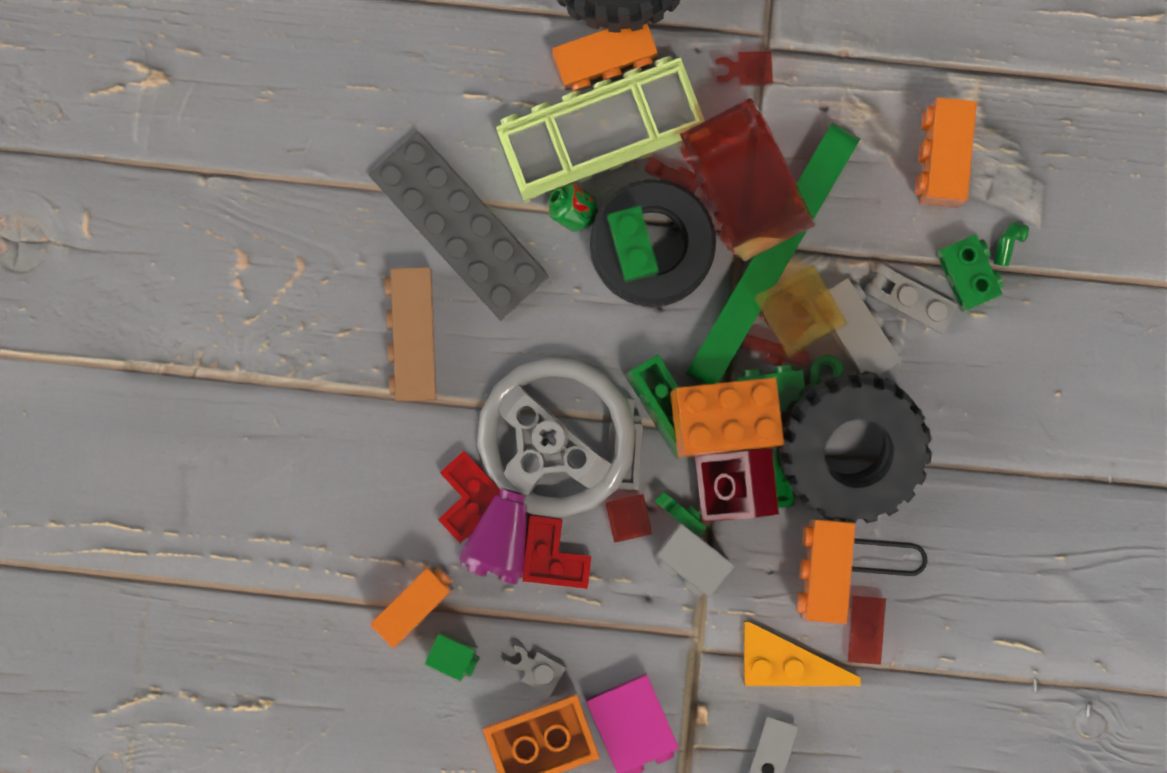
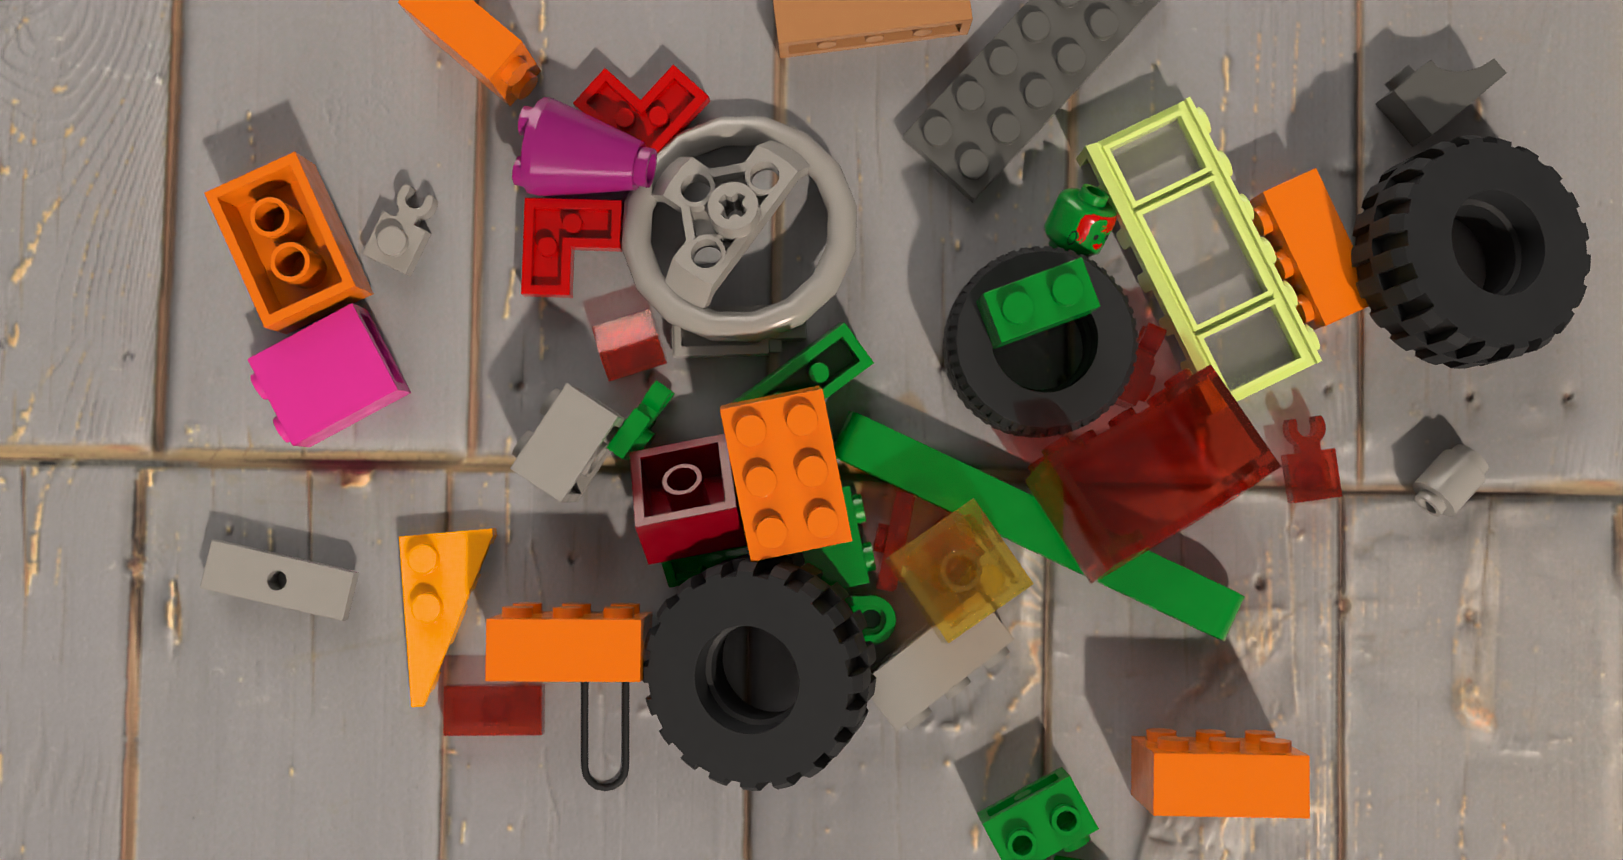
camera: 90 degrees right, 0 degrees up
green brick [424,631,480,682] -> none
light grey plate [863,263,959,335] -> none

